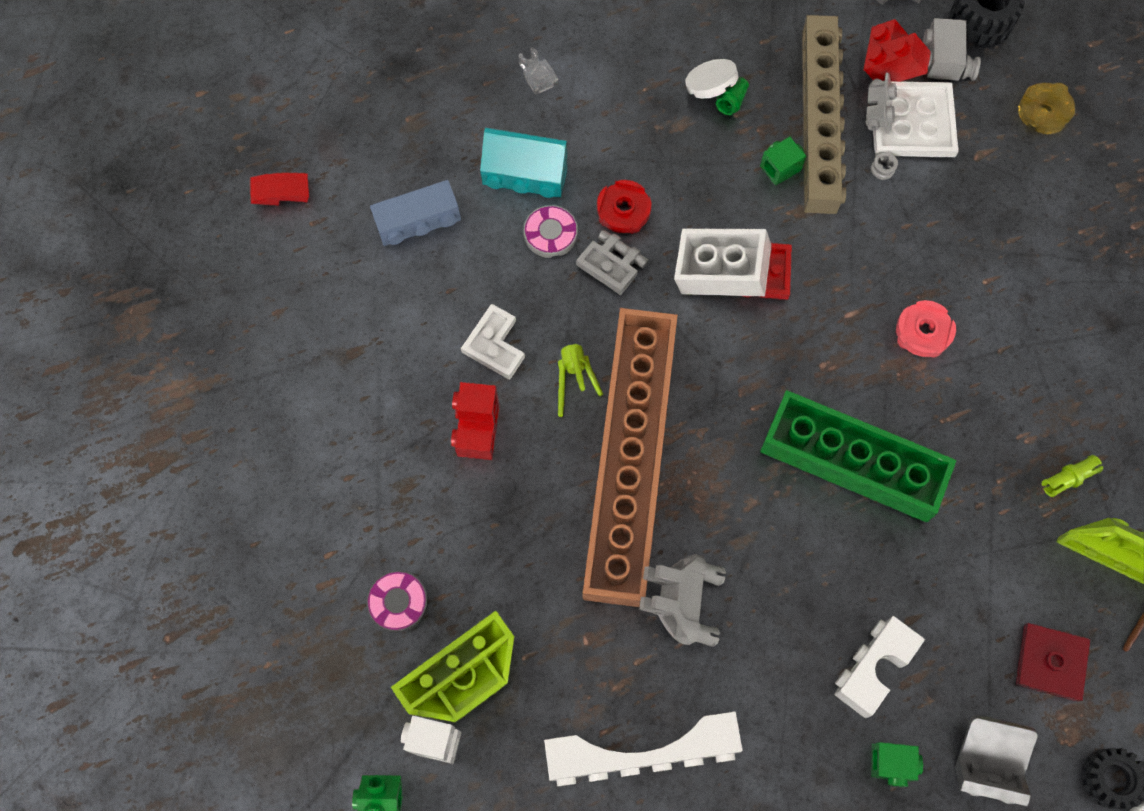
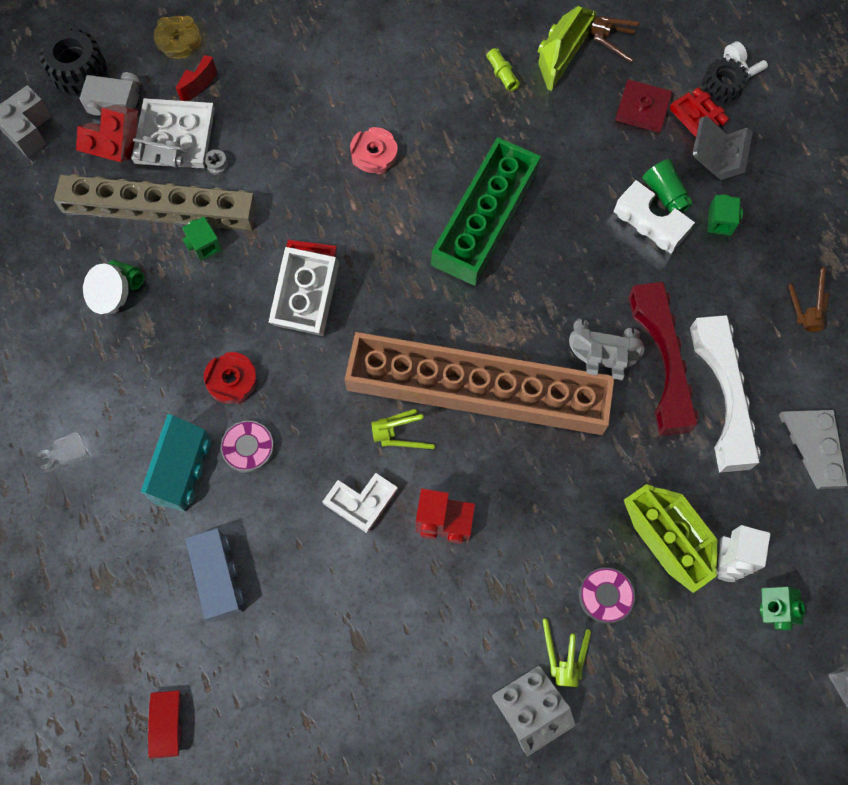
camera: 90 degrees left, 0 degrees up
light grey plate [576,230,649,295] -> none
none -> red slope [176,55,217,101]
none -> light grey bracket [492,666,576,757]
none -> lime plant [543,618,591,687]
none -> dark red arch [628,282,699,436]
none -> green plant [642,159,693,213]
none -> red plate [669,87,730,137]

